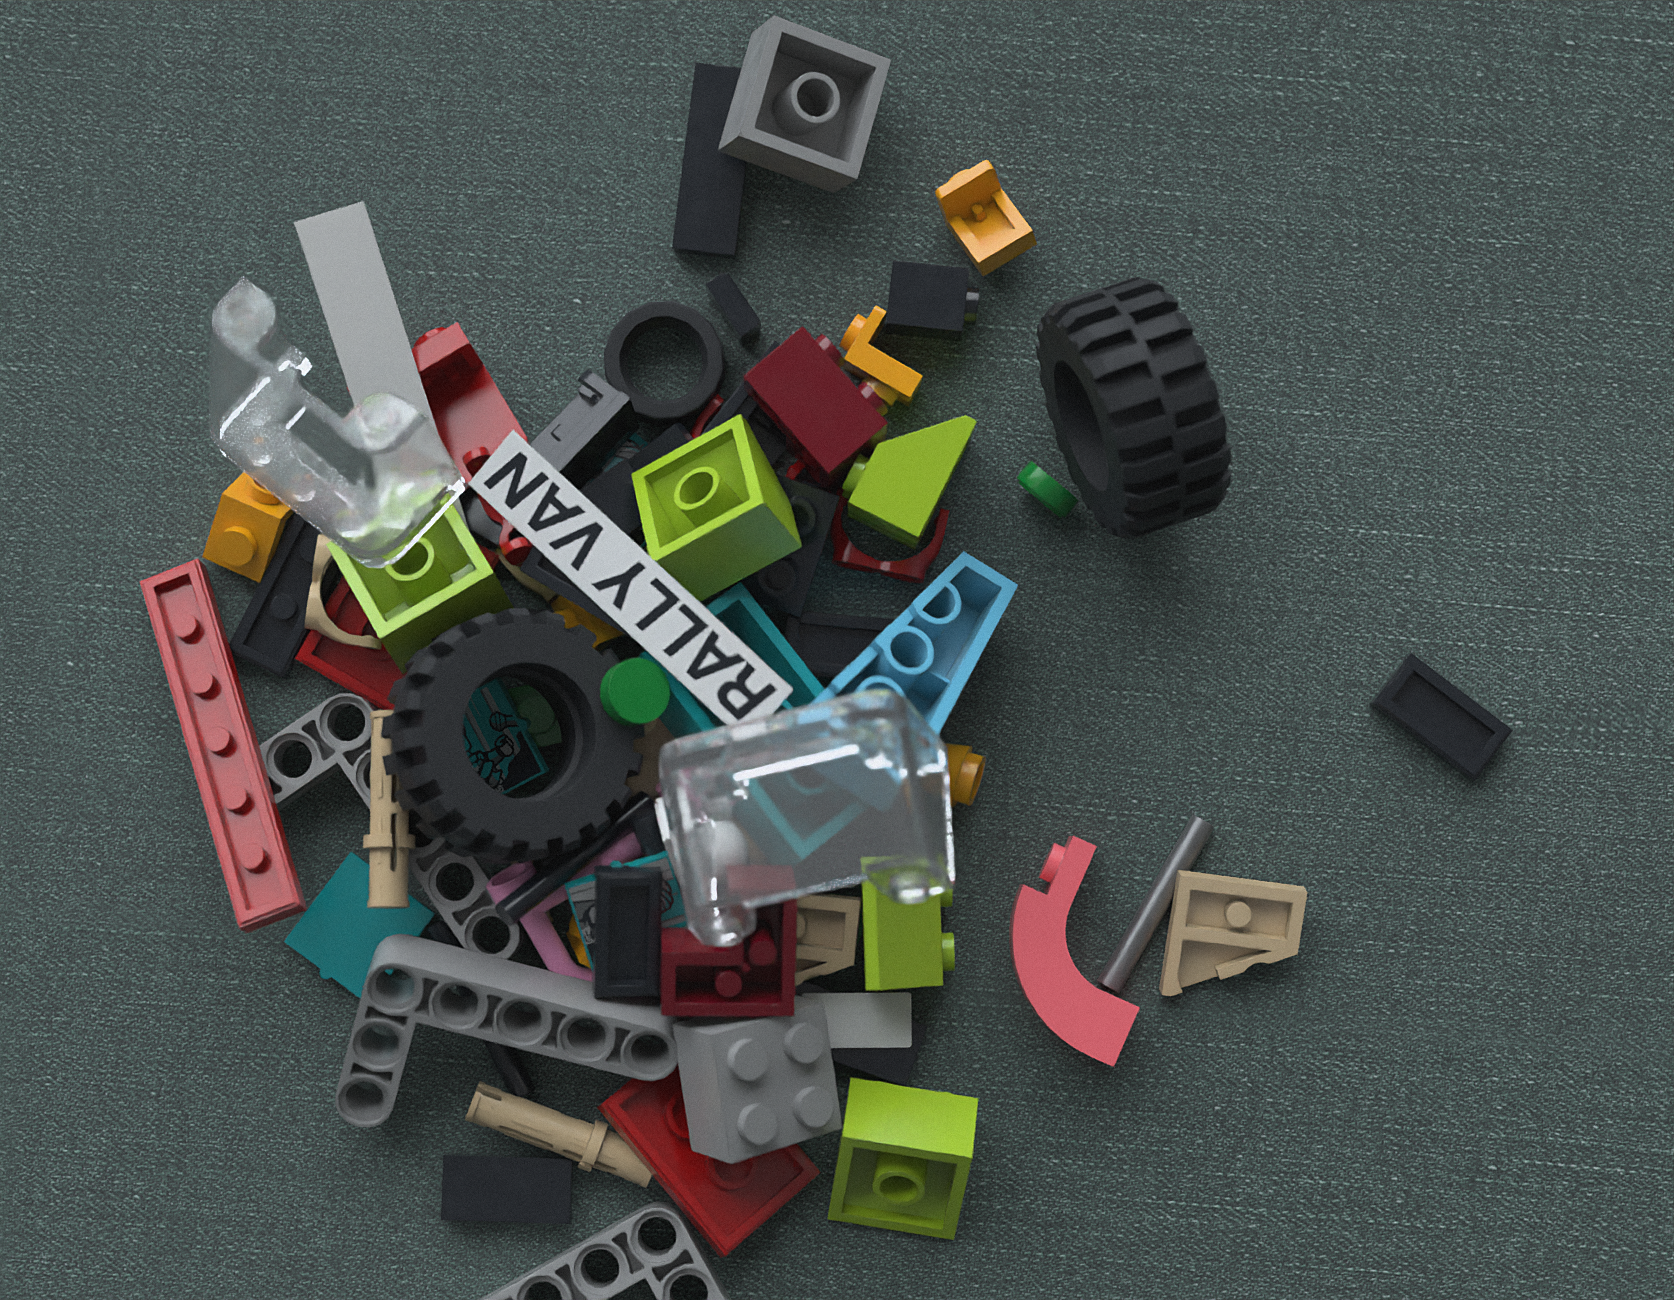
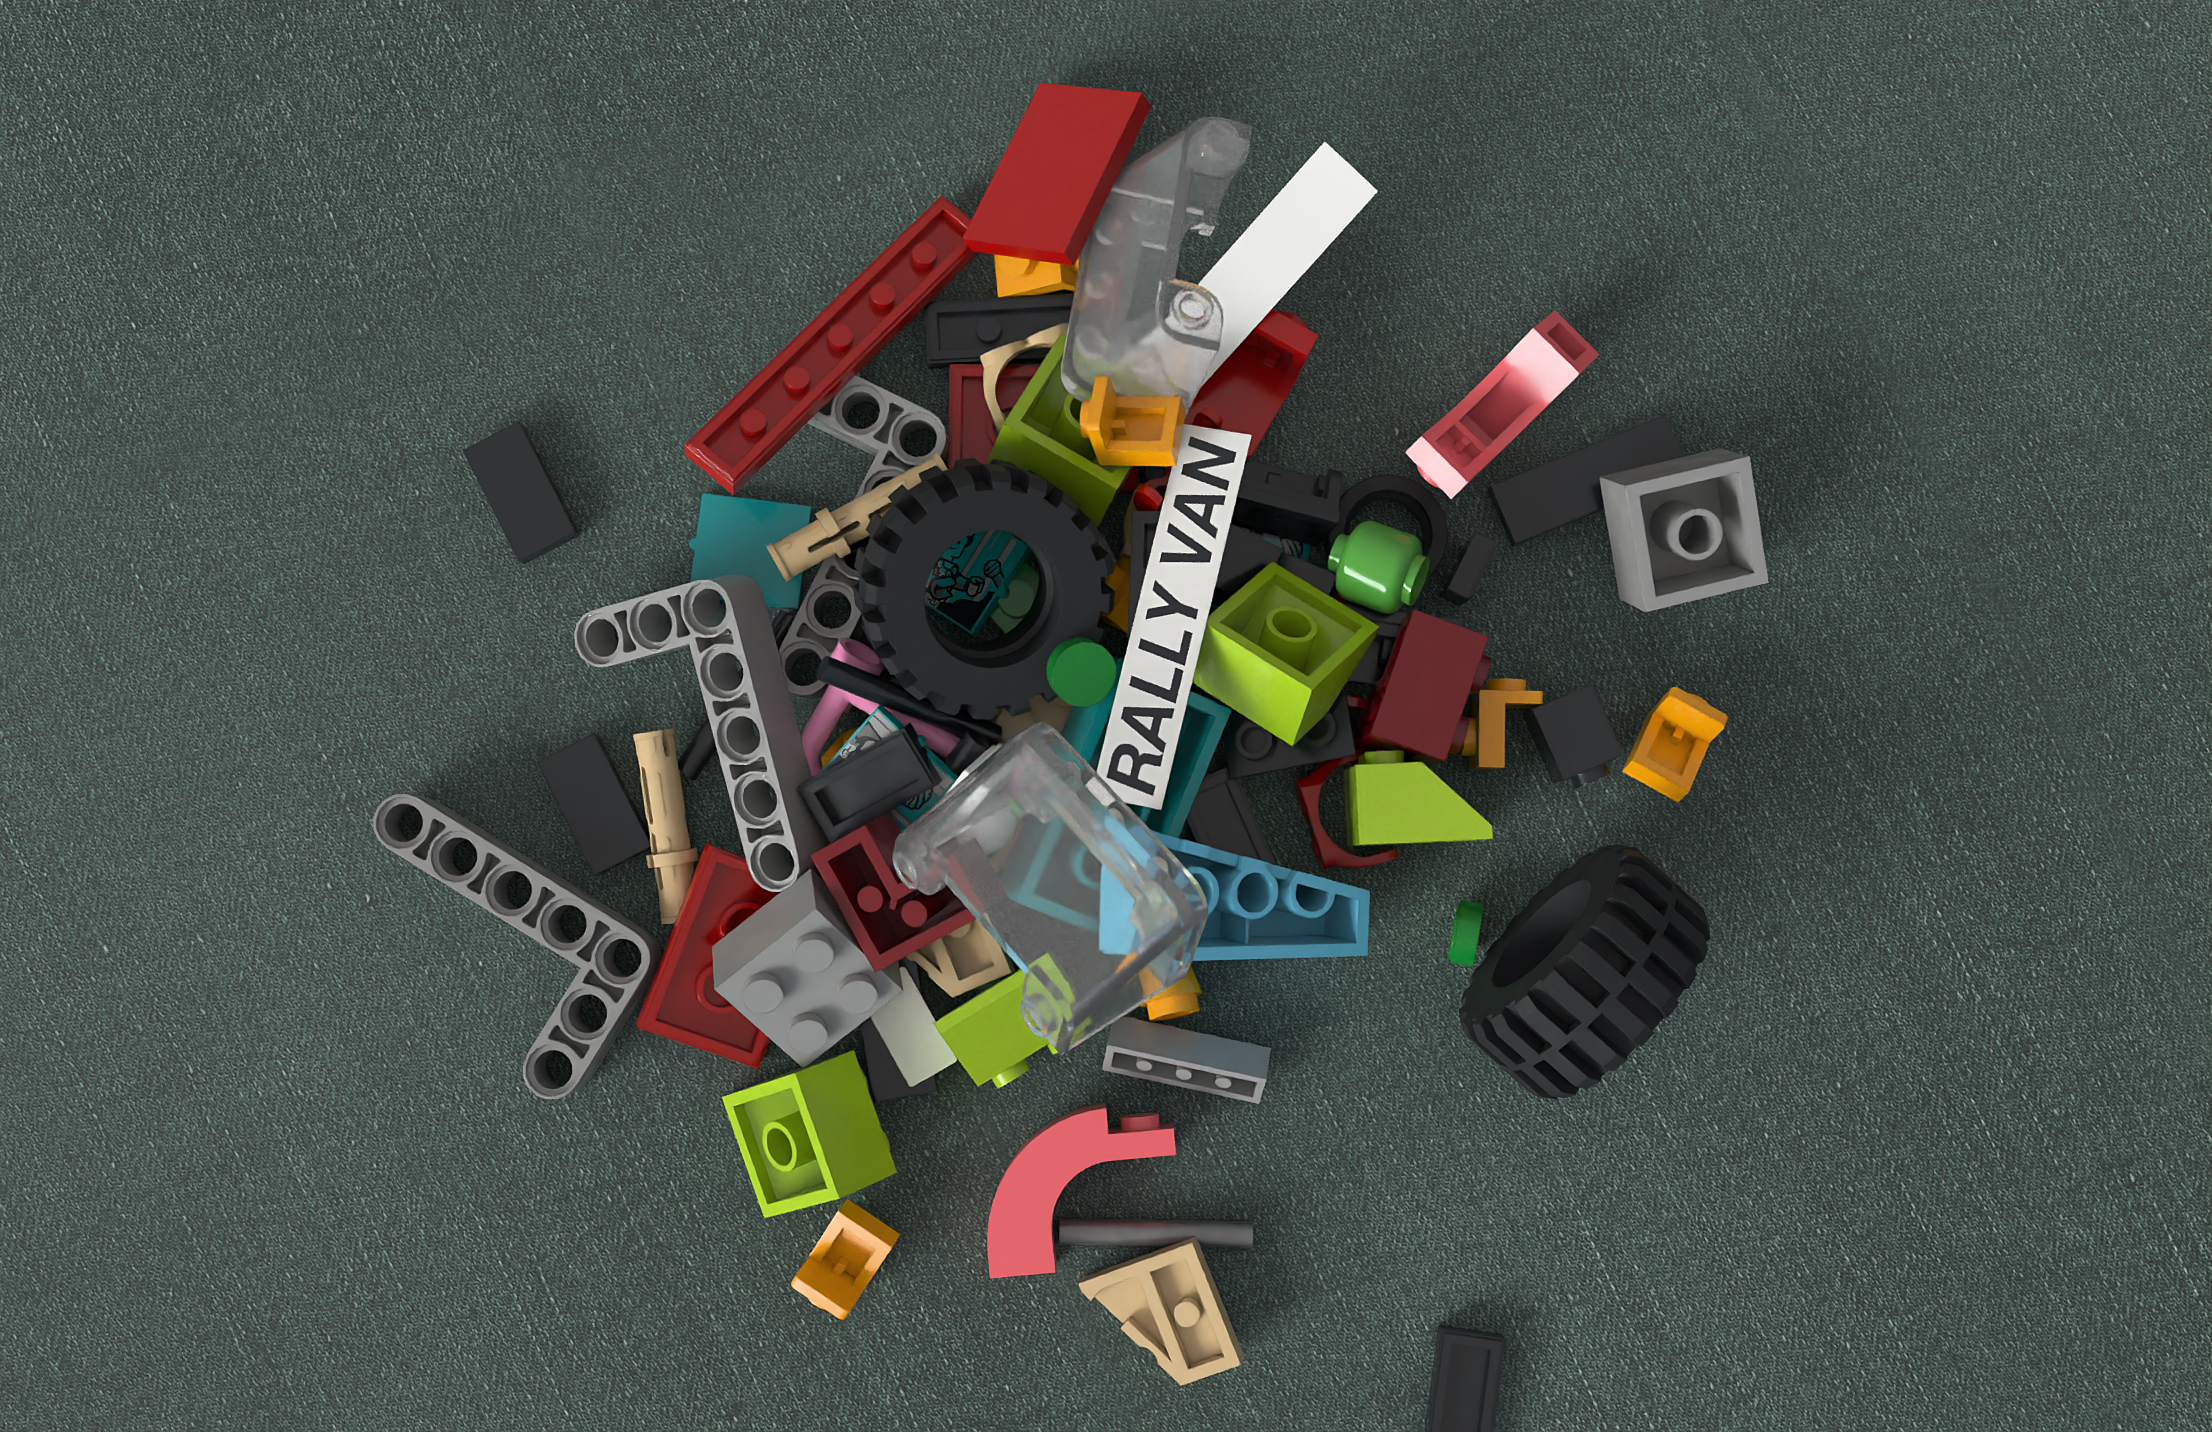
camera: 65 degrees right, 0 degrees up
none -> black tile [462,421,580,564]
none -> light orange bracket [791,1199,901,1320]
none -> red tile [962,83,1151,266]
none -> light orange bracket [1080,376,1185,466]
none -> light grey piece [1102,1014,1271,1104]
none -> bright green head [1328,520,1430,614]
none -> coral arch [1405,310,1600,499]

